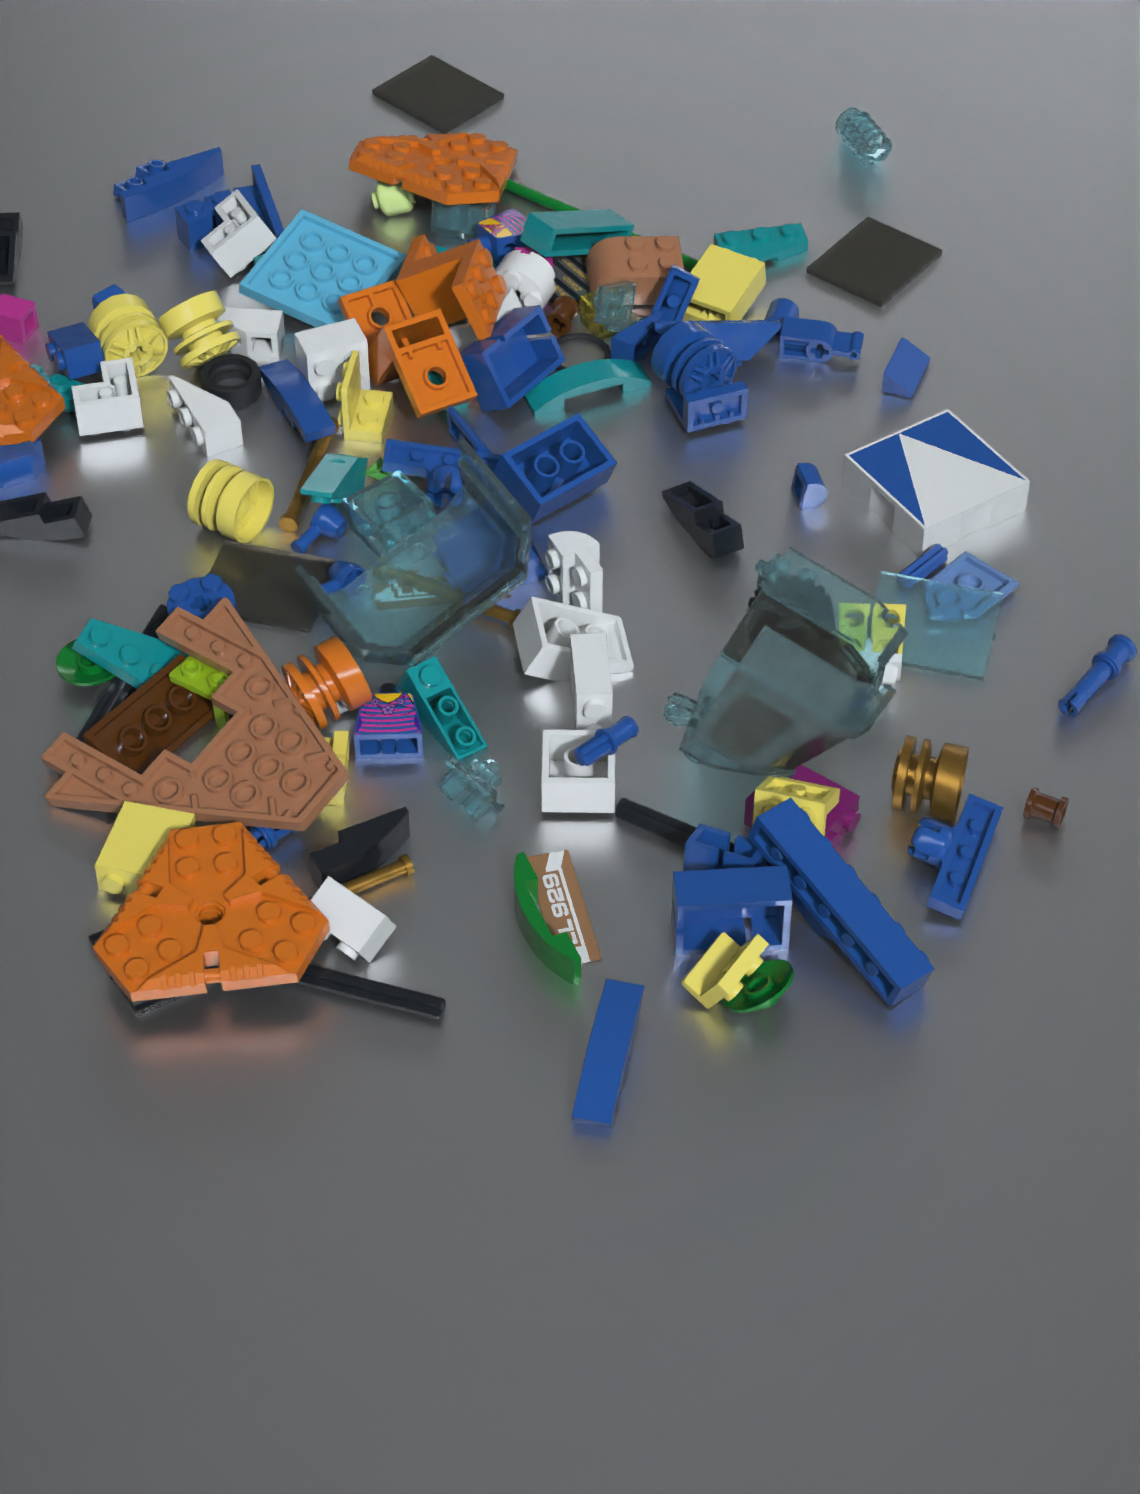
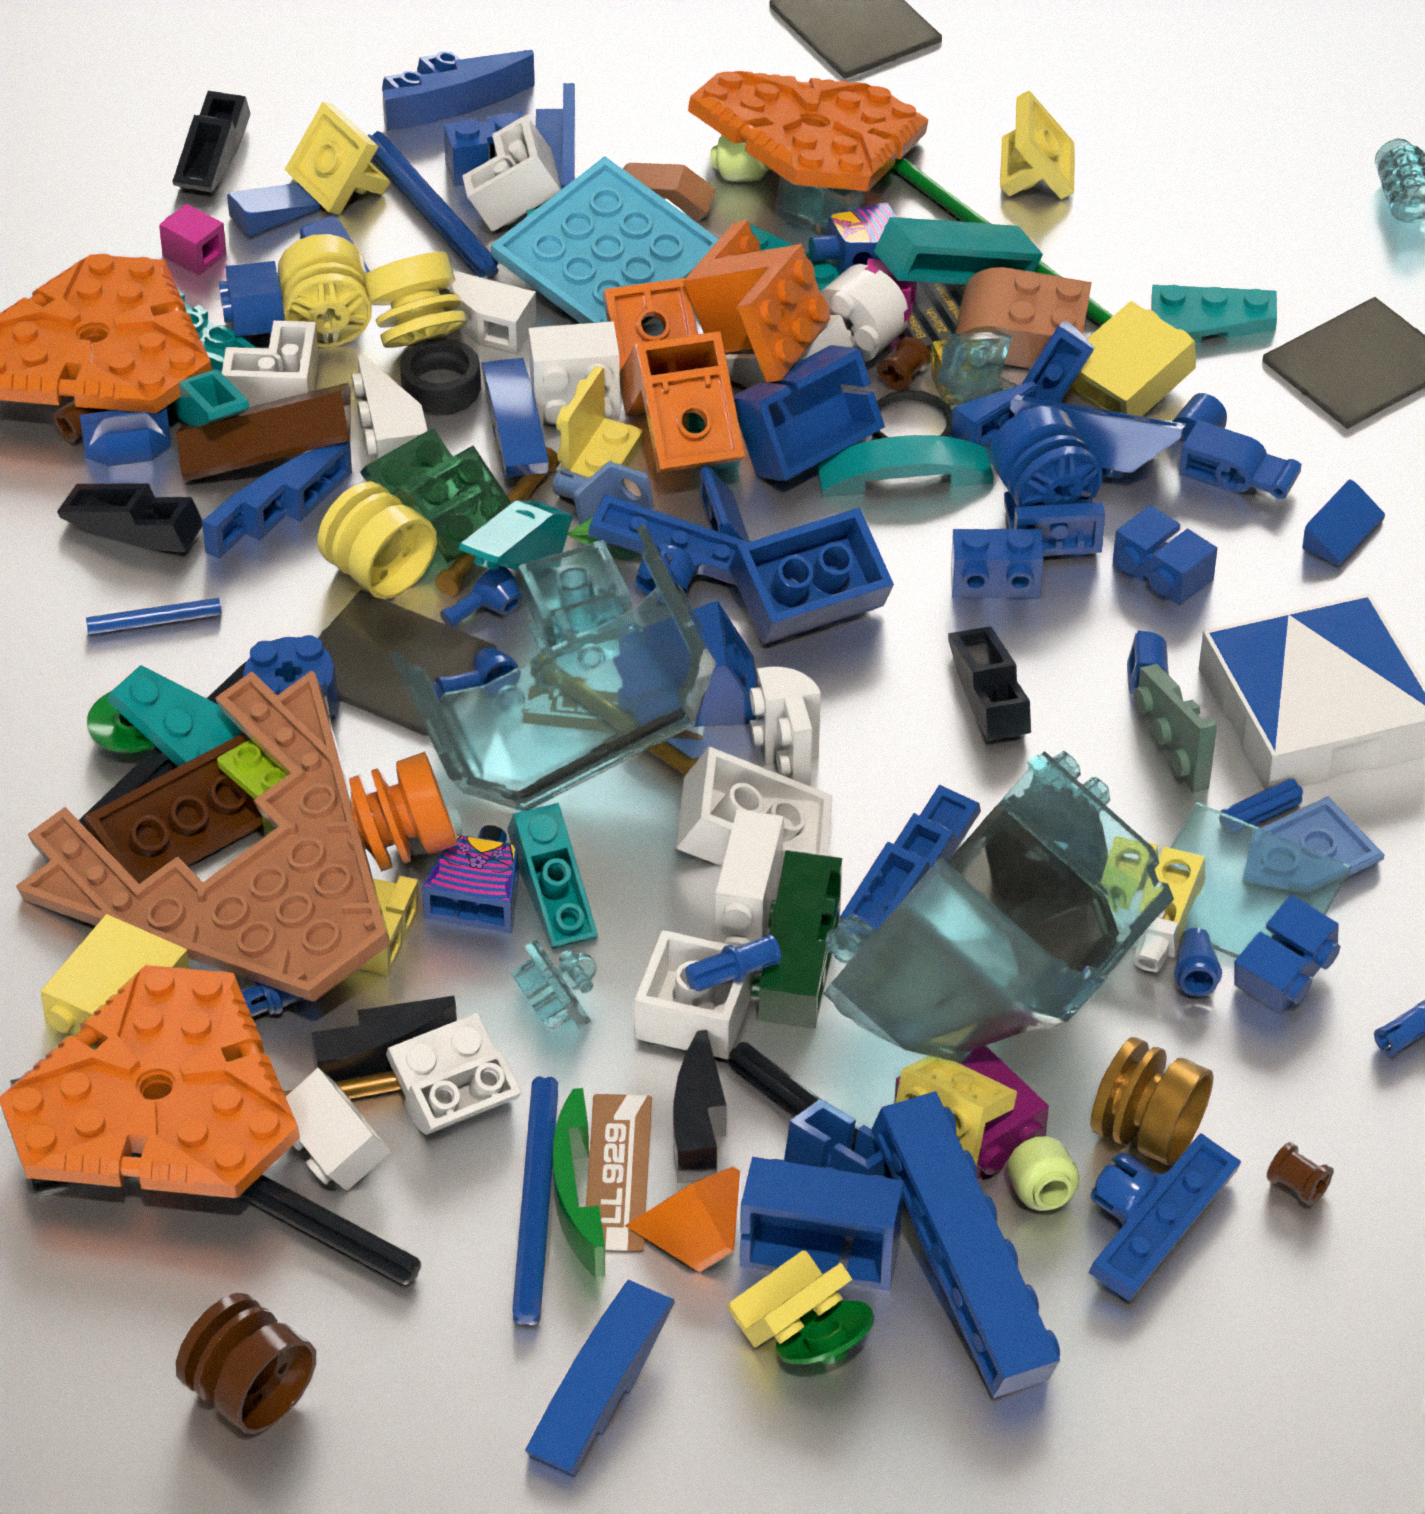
camera: 15 degrees right, 0 degrees up
none -> blue bar [86,598,222,635]
none -> teal slope [170,369,250,427]
none -> reddish brown wheel [175,1292,316,1434]
none -> reddish brown slope [176,383,351,481]
none -> blue slope [202,441,352,559]
none -> blue slope [227,183,320,237]
none -> light yellow bracket [284,101,391,215]
none -> clear green bracket [360,428,512,563]
none -> blue axle [367,131,499,279]
none -> white brick [386,1013,521,1135]
none -> blue axle [512,1076,558,1326]
none -> medium blue bracket [553,461,654,525]
none -> nougat slope [623,162,715,222]
none -> orange slope [625,1166,740,1273]
none -> black slope [673,1030,727,1184]
none -> dark green wedge [751,850,843,1029]
none -> blue slope [840,784,981,940]
none -> blue brick [951,529,1043,598]
none -> light yellow bracket [1000,90,1075,200]
none -> yellowish green head [1007,1136,1080,1211]
none -> blue piece [1113,505,1218,606]
none -> sand green wing [1134,663,1217,793]
none -> blue cone [1174,928,1222,997]
none -> blue piece [1234,894,1341,1015]

